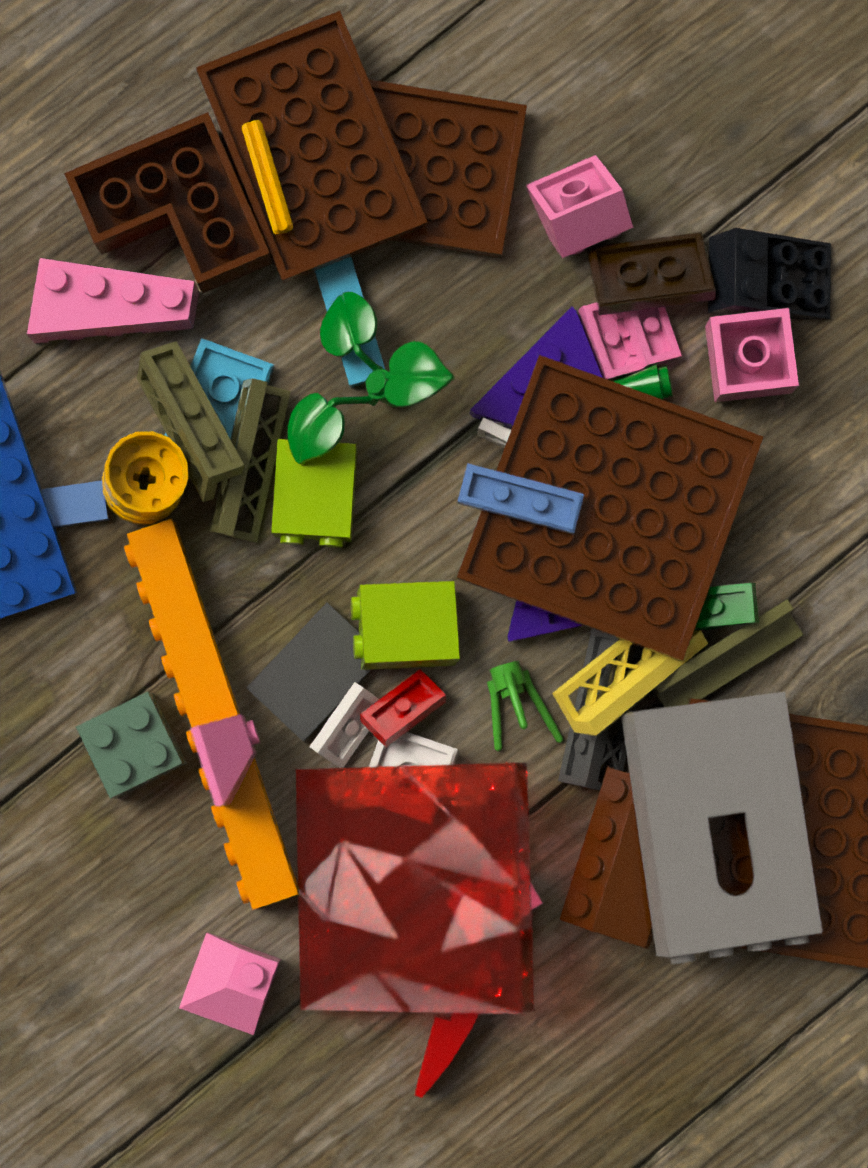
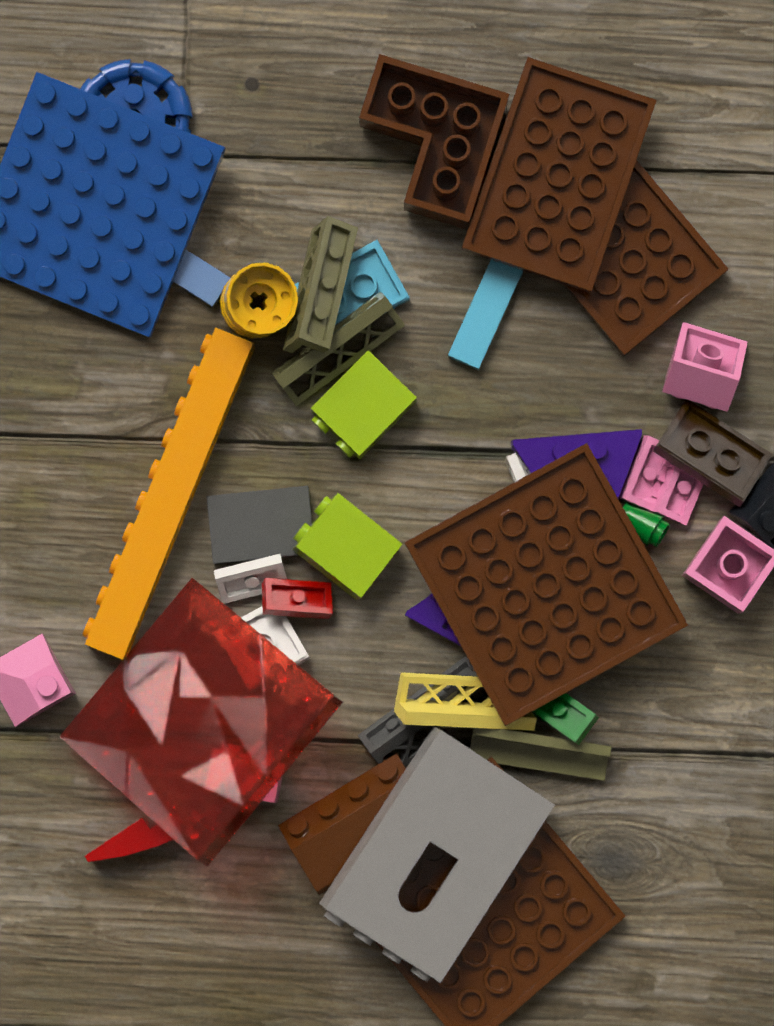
camera: 45 degrees right, 0 degrees up
bright pink wedge [27,258,199,343] -> none
sand green brick [76,692,187,799] -> none
bright pink slope [190,714,260,807] -> none
yellow axle [242,120,293,234] -> none
green plant [288,292,455,465] -> none
medium blue tile [457,464,584,534] -> none
bright green plant [487,661,563,751] -> none

